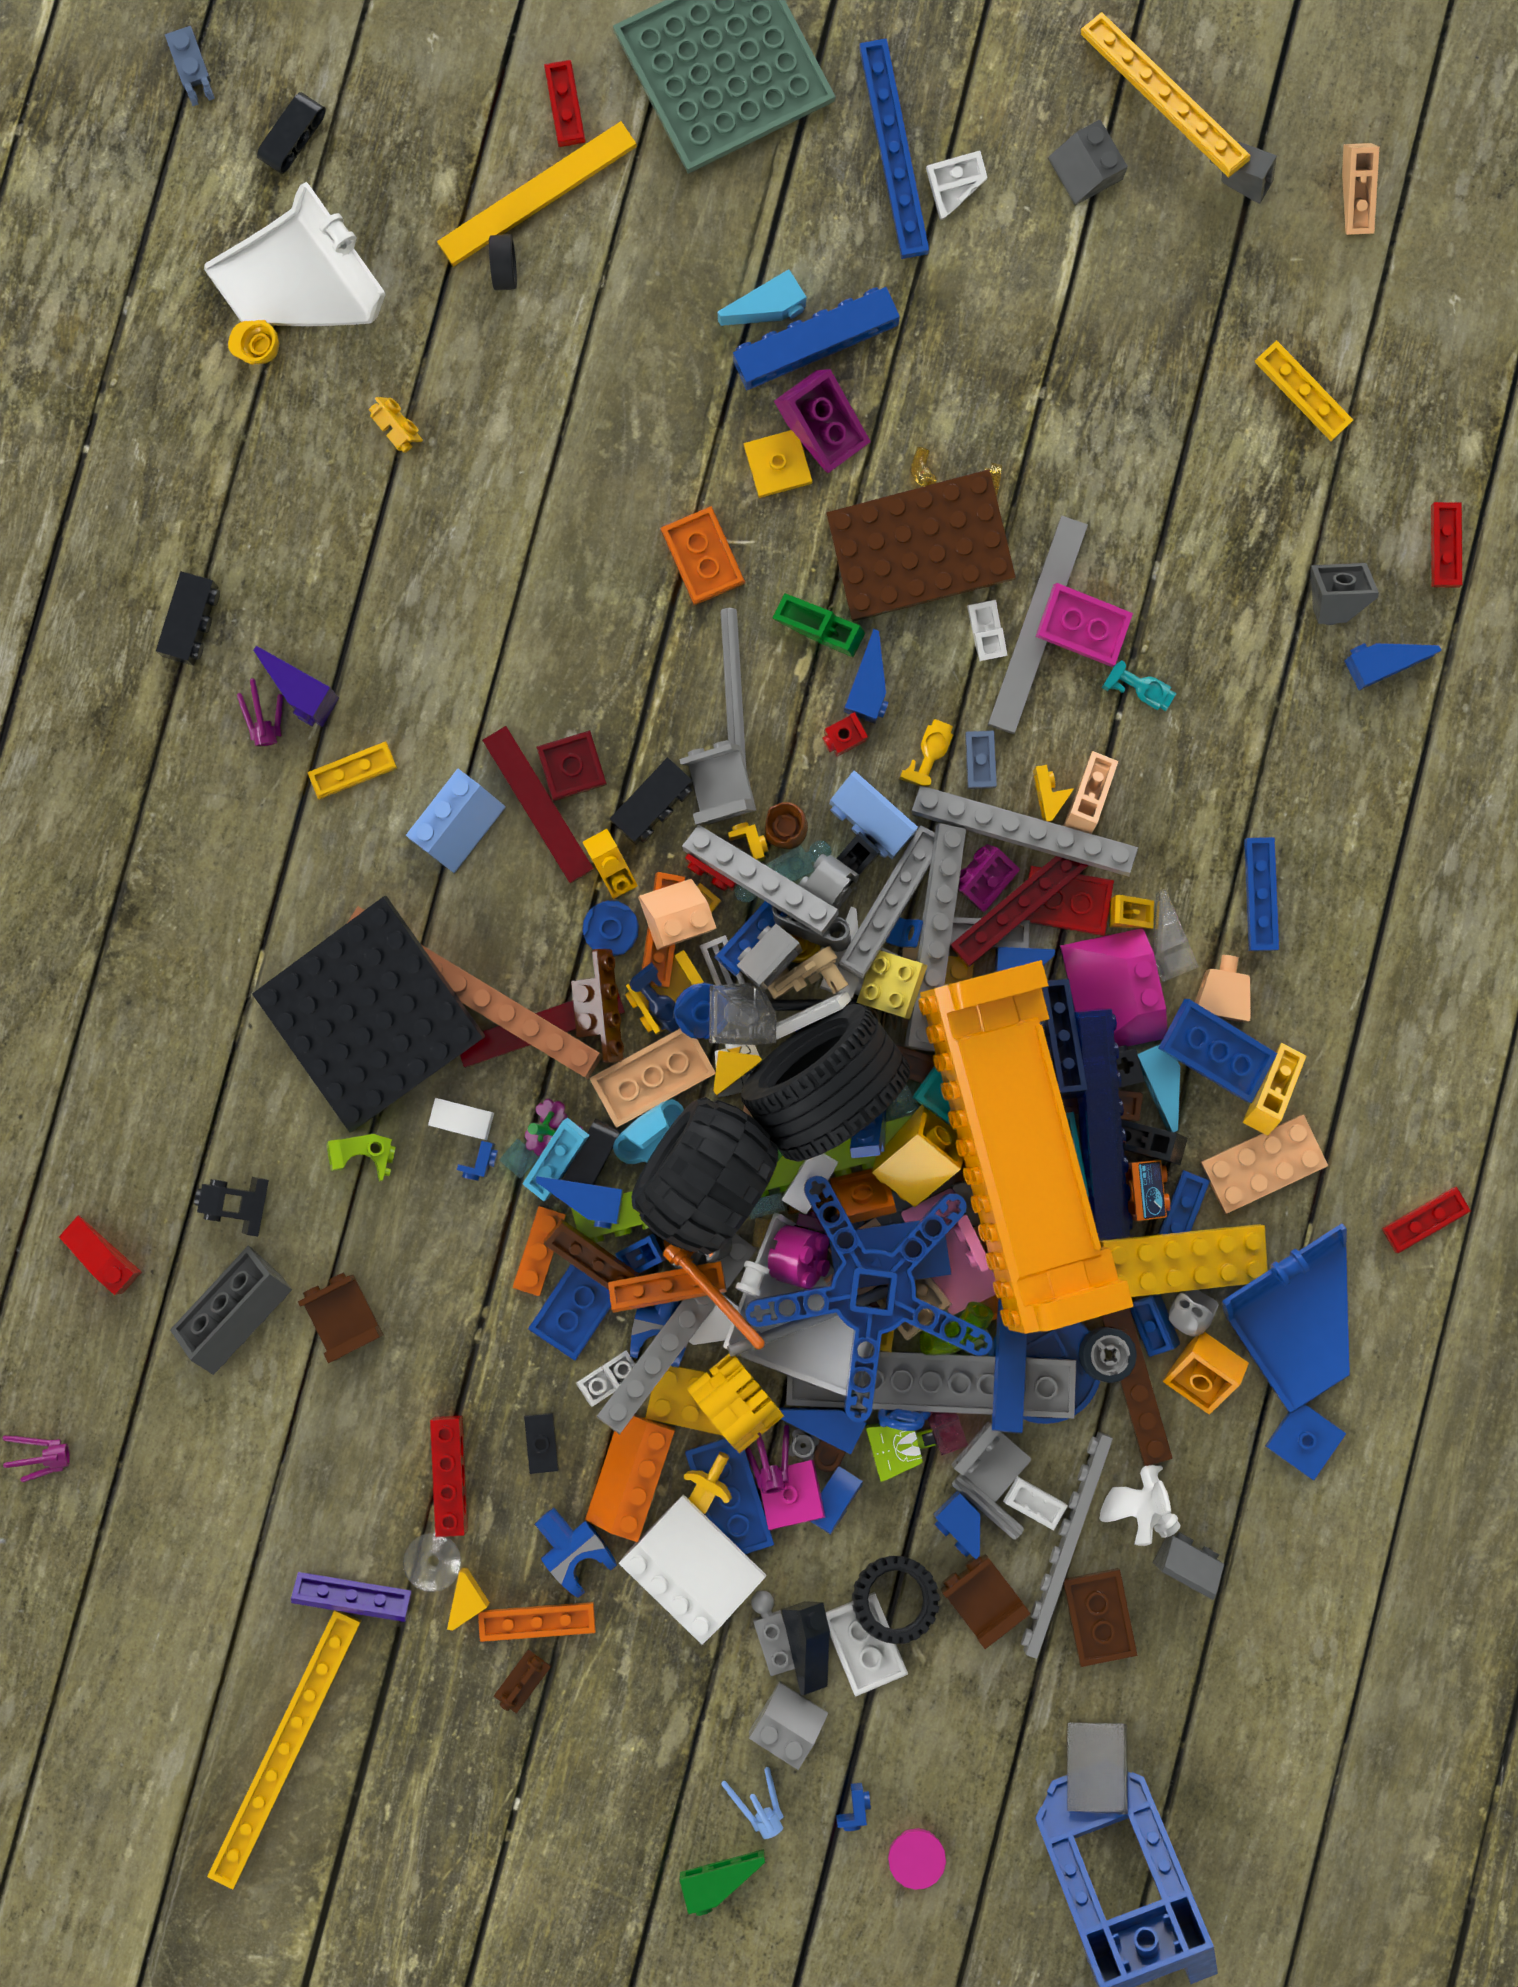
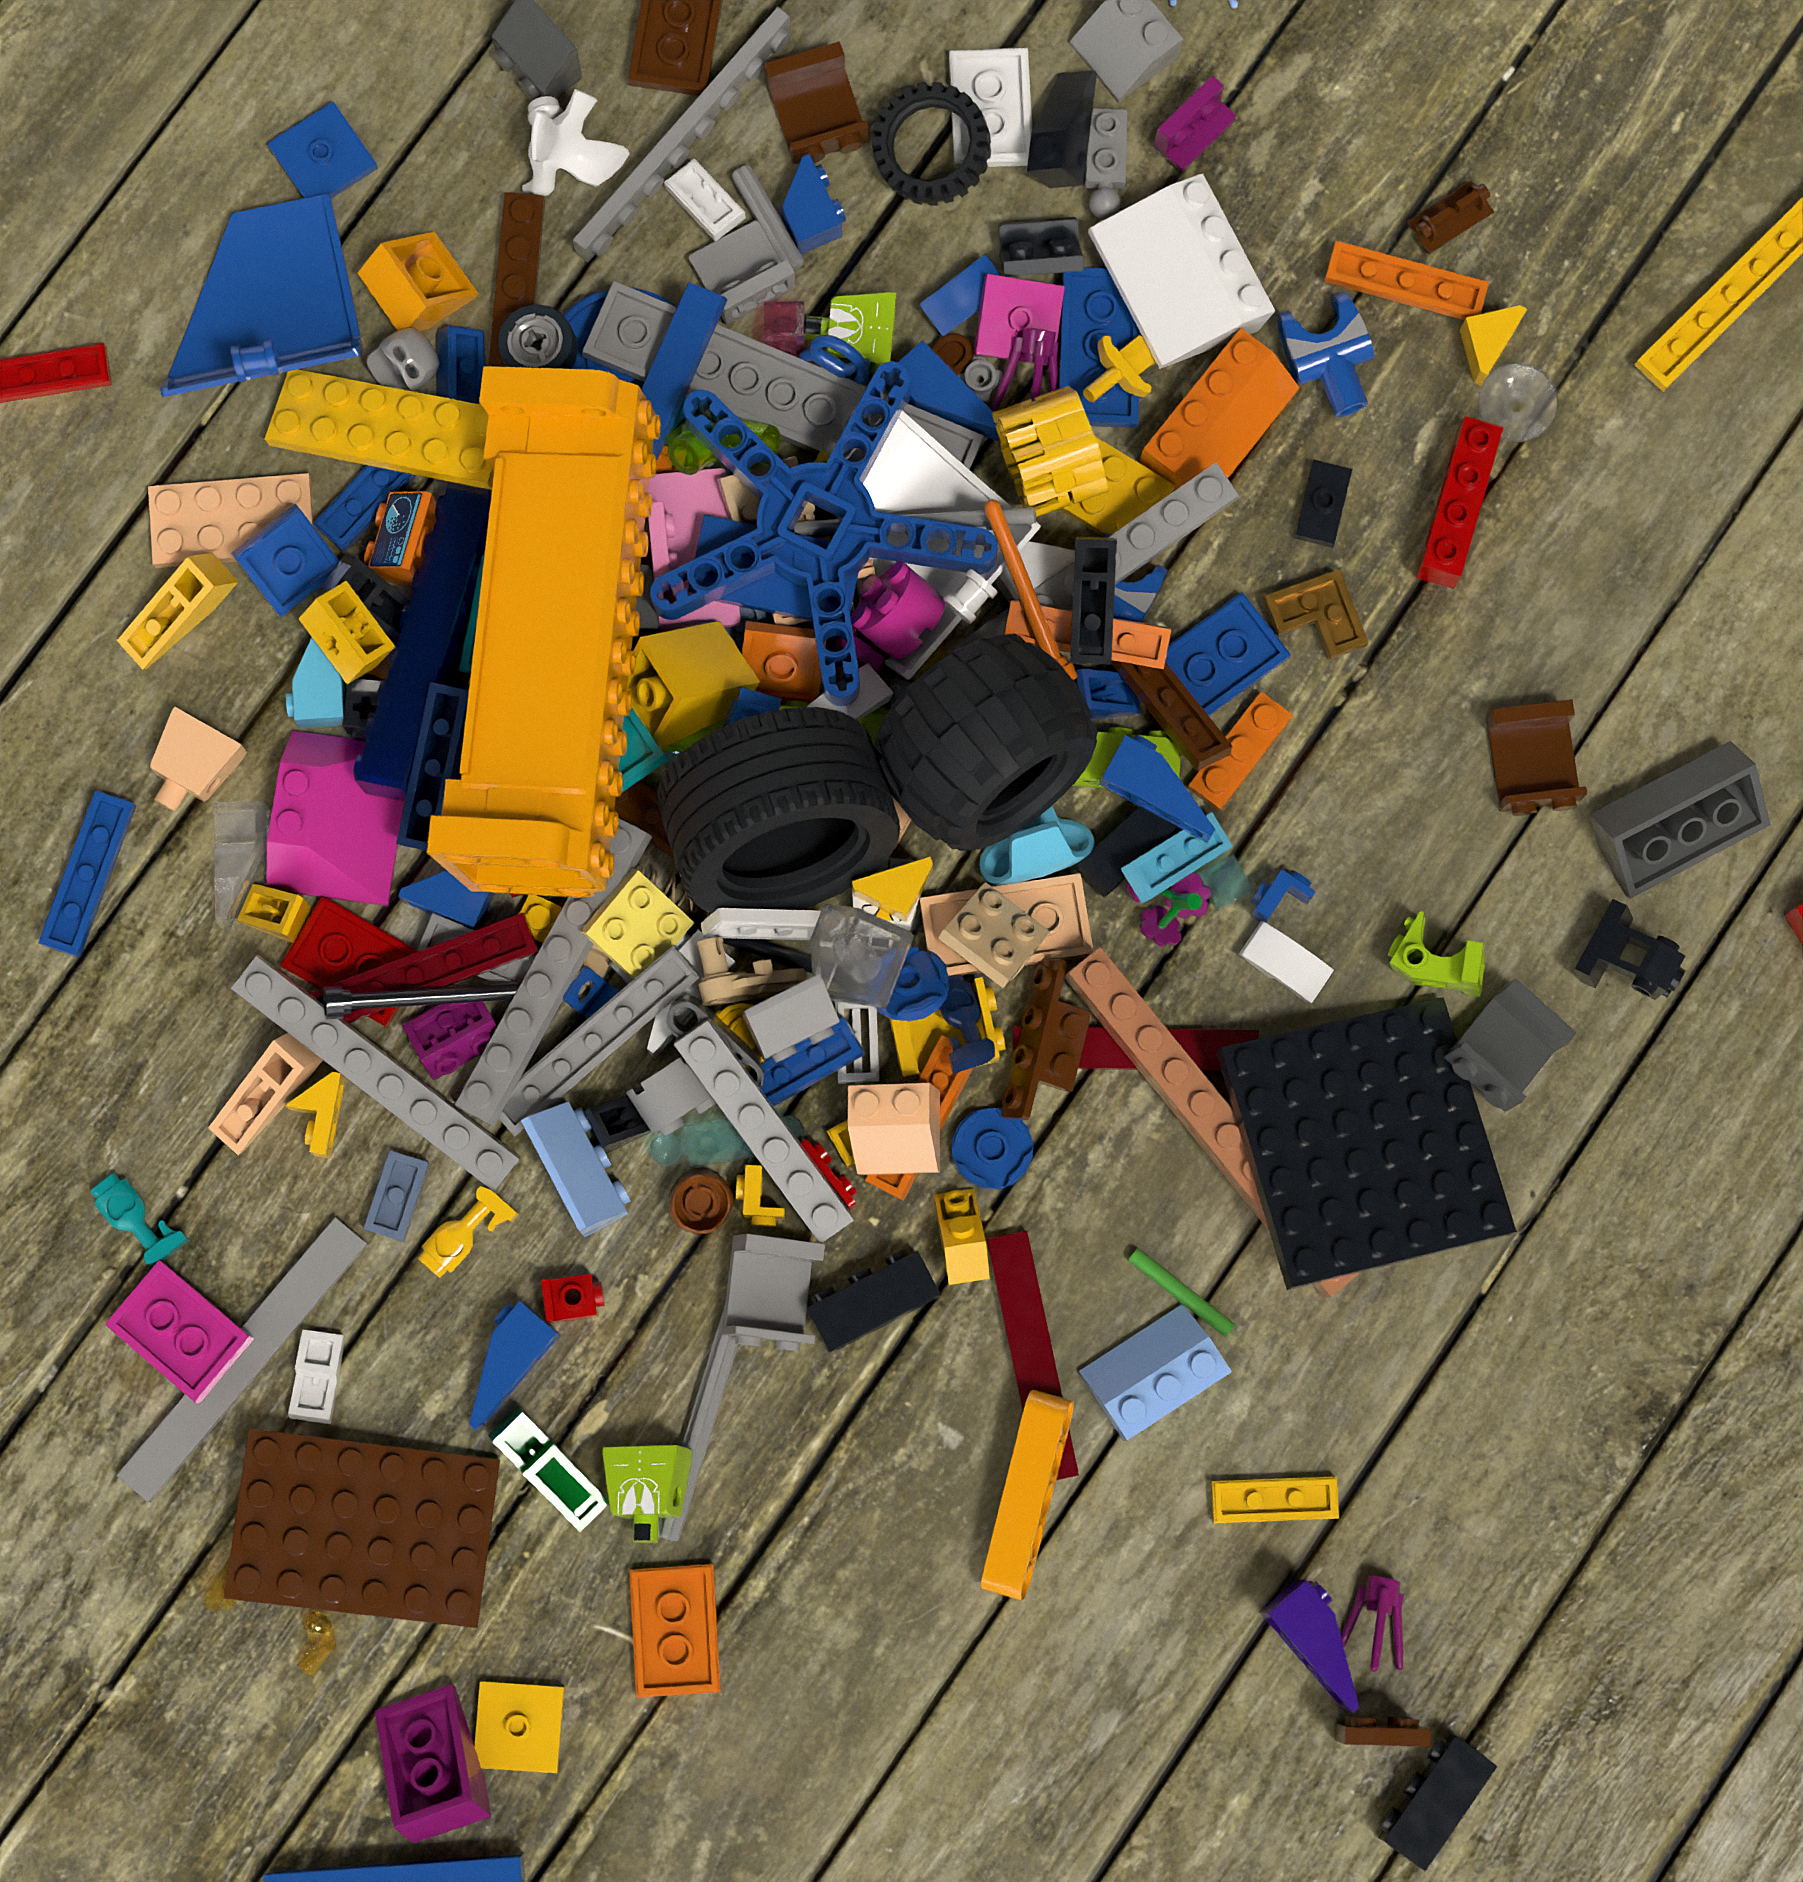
camera: 160 degrees left, 5 degrees down
plate [291,1572,412,1622] -> none
dark red plate [537,730,607,801] -> none
white slope [576,1350,635,1407] -> none
blue plate [1158,998,1278,1103] -> none
none -> blue plate [231,504,339,617]
none -> yellow brick [299,581,395,685]
none -> black piece [323,983,520,1020]
none -> lime torso [603,1445,692,1543]
none -> tan plate [938,882,1050,988]
none -> light orange beam [981,1390,1074,1601]
none -> black bracket [998,217,1084,277]
none -> black slope [1070,536,1117,664]
none -> bright green bar [1127,1248,1236,1337]
none -> magenta bracket [1154,75,1236,171]
none -> pearl gold plate [1263,569,1369,660]
none -> reddish brown plate [1335,1715,1431,1747]
none -> dark grey panel [1444,978,1576,1112]

